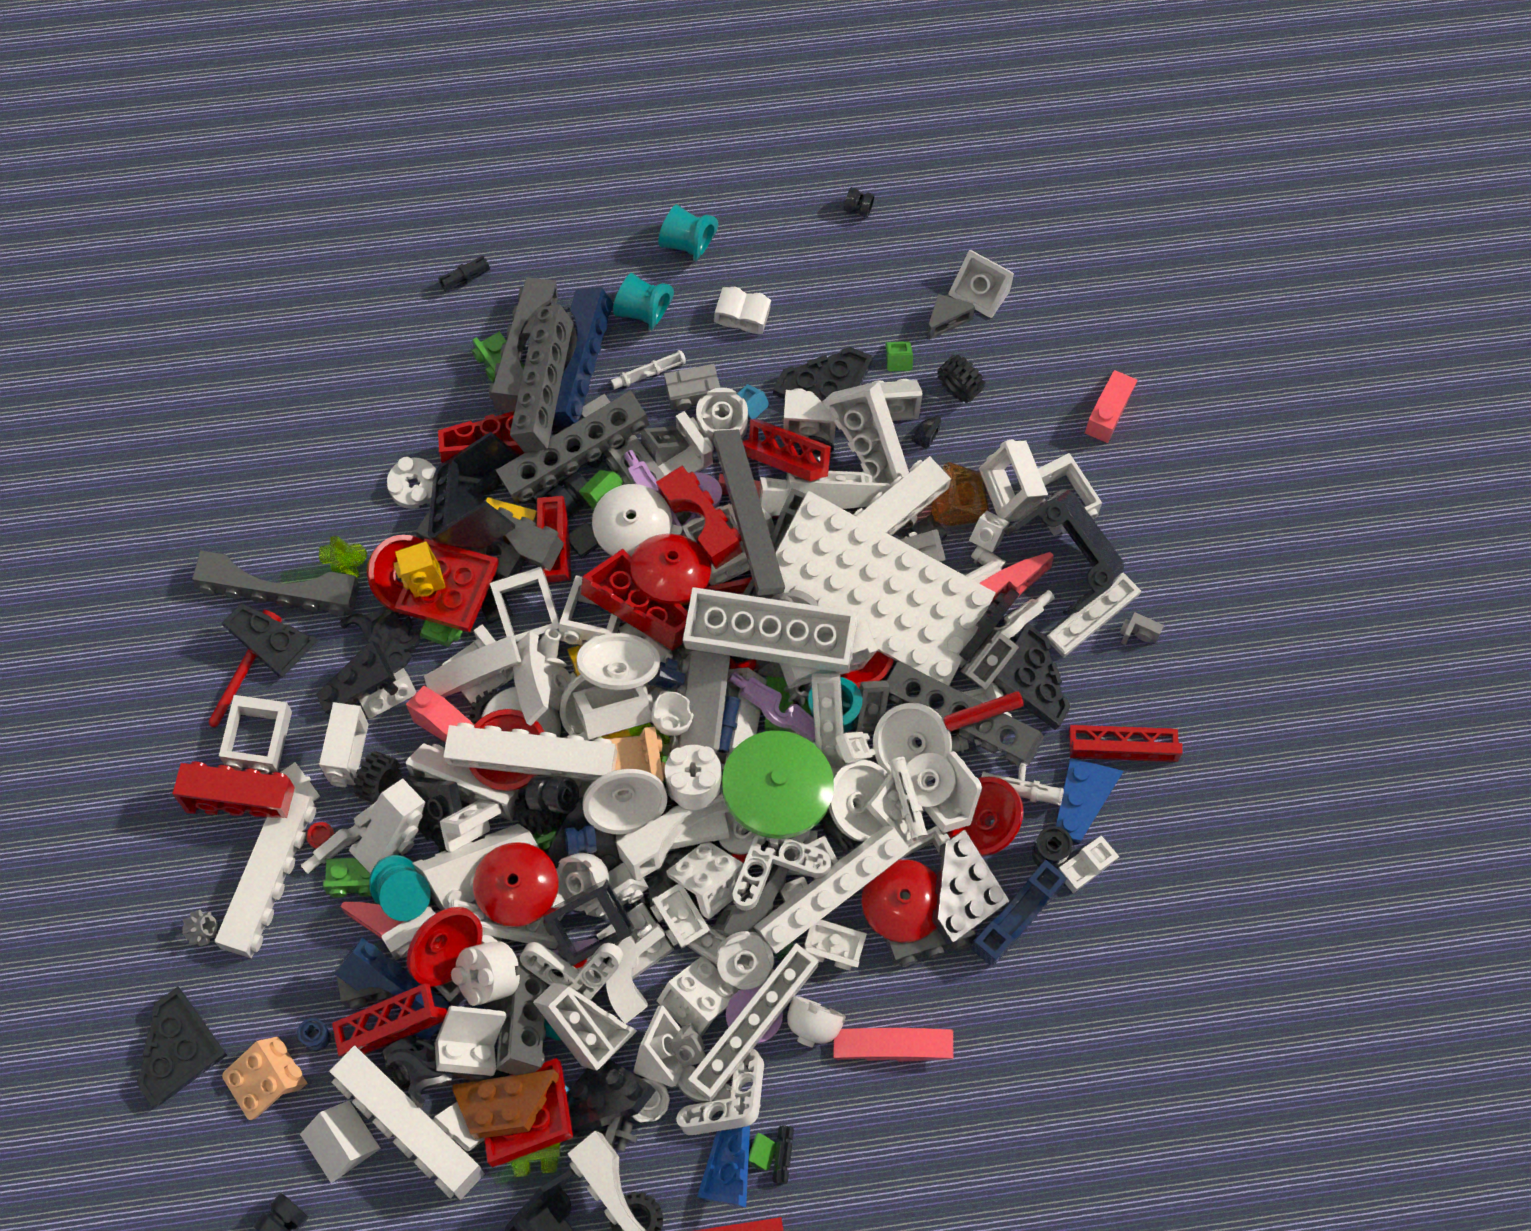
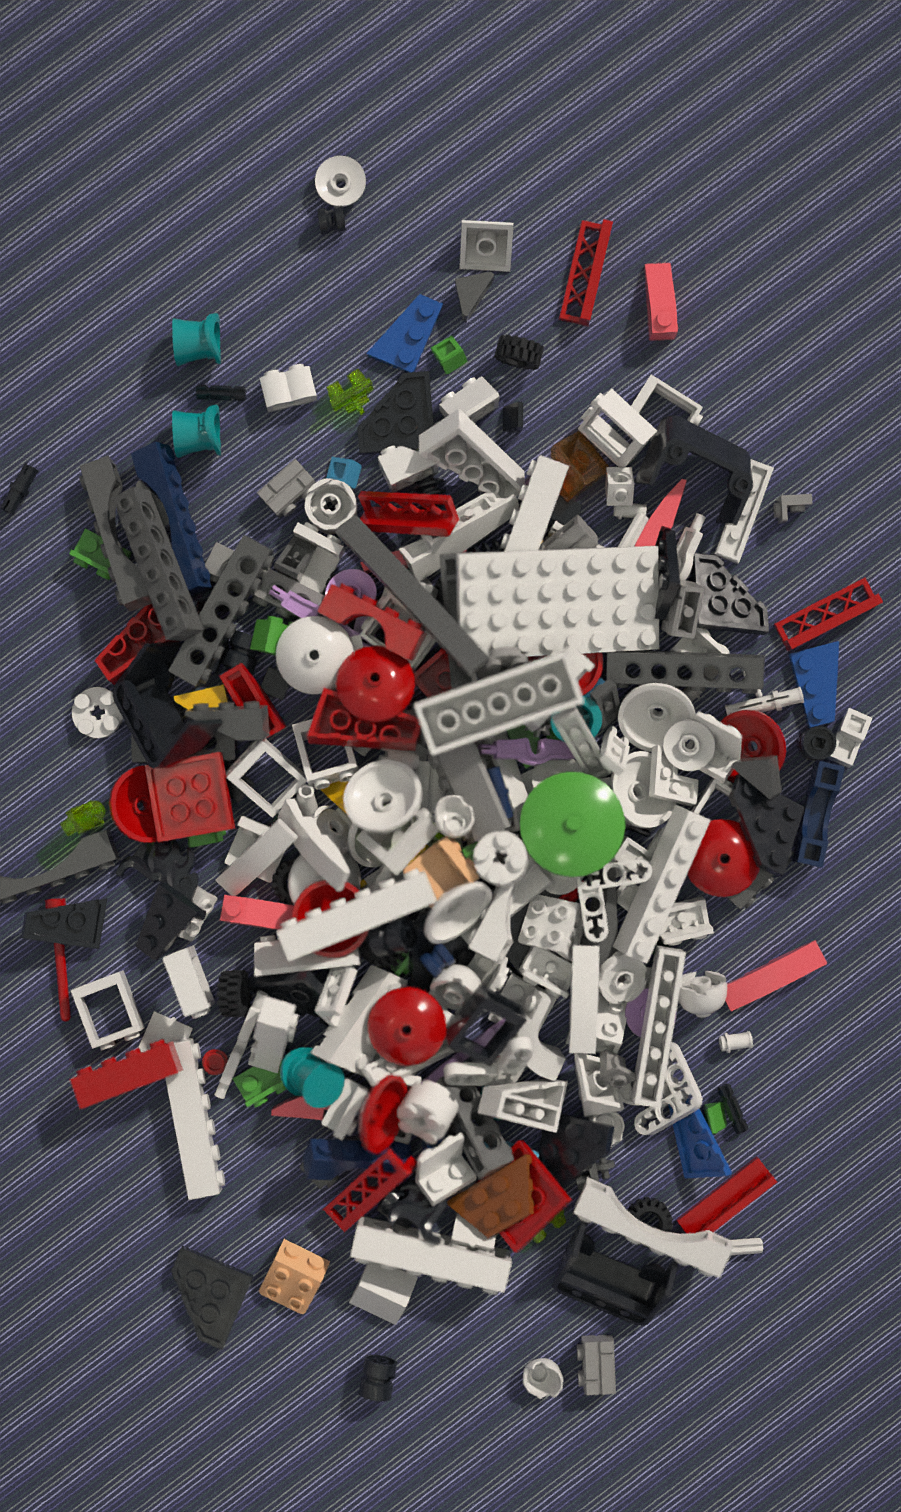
camera: 30 degrees left, 20 degrees up
light grey gear [182,910,218,946] -> none
dark blue wheel [297,1018,331,1052] -> none
yellow brick [394,542,446,598] -> none
white piece [611,350,686,390] -> none
dark blue tile [648,658,685,692] -> none
white pin [888,757,929,841] -> none
red axle [943,691,1024,731] -> none
none -> black axle [196,385,246,401]
none -> white dish [315,156,366,207]
none -> clear neon green hips [326,369,374,415]
none -> blue wing [366,294,443,373]
none -> red fence [559,219,613,326]
none -> white slope [569,945,599,1054]
none -> white pin [719,1031,753,1053]
none -> dark grey slope [731,756,782,800]

